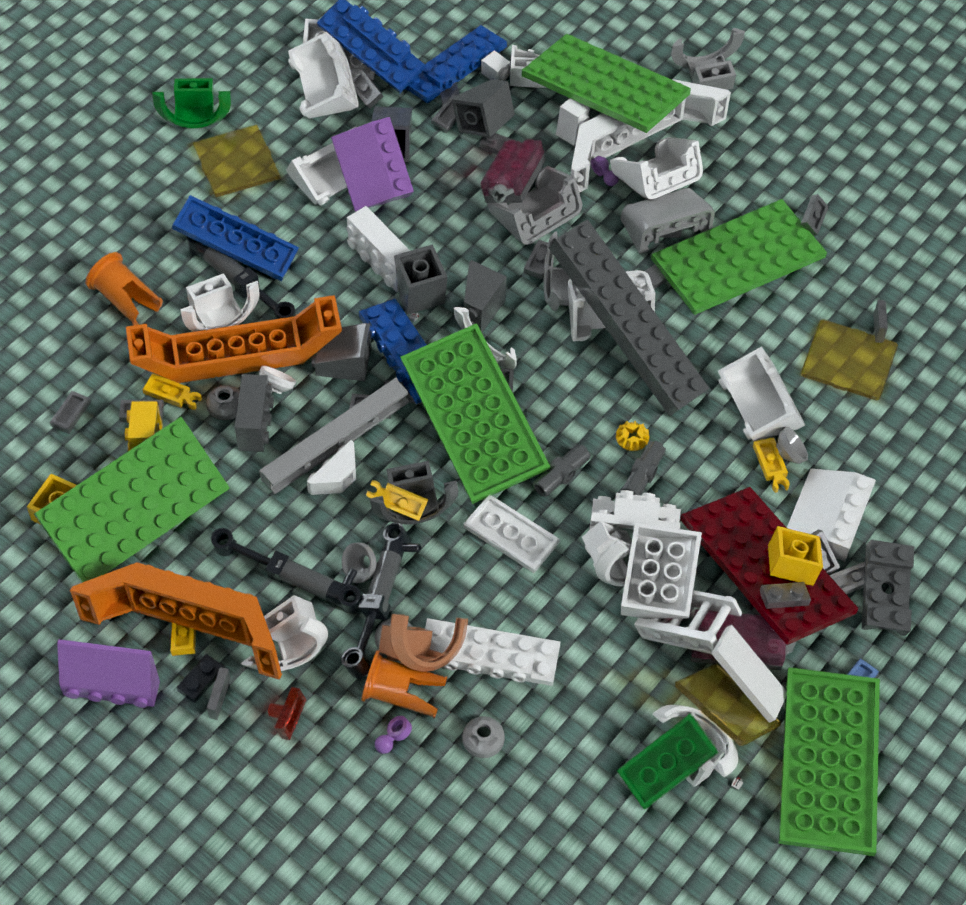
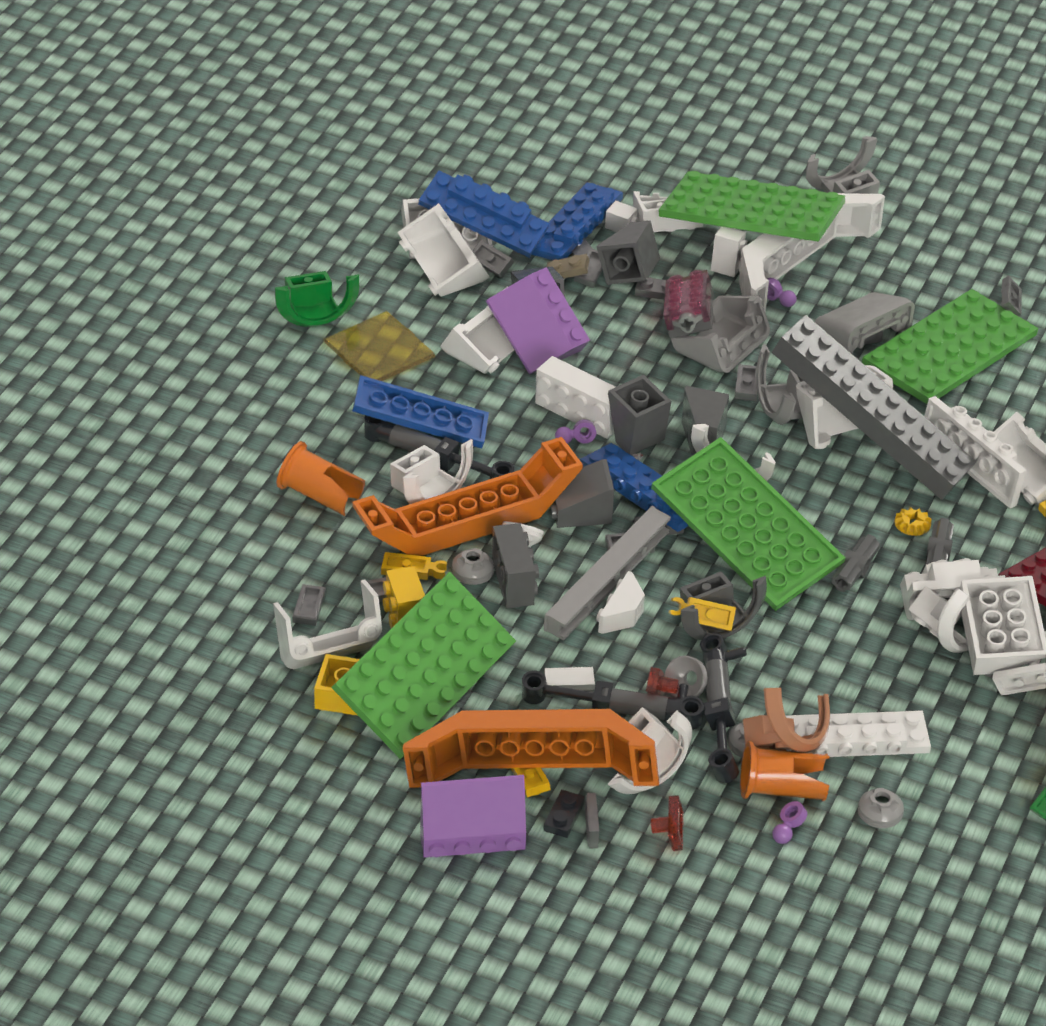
camera: 15 degrees left, 15 degrees down
white tile [463,495,560,573] -> none
white windscreen [610,137,703,199] -> none
none -> white windscreen [273,580,382,669]
none -> white tile [544,667,595,691]
none -> dark tan plate [547,254,589,278]
none -> medium lavender plate [555,419,596,444]
none -> clear red tile [646,667,679,695]
none -> white plate [924,396,1027,508]

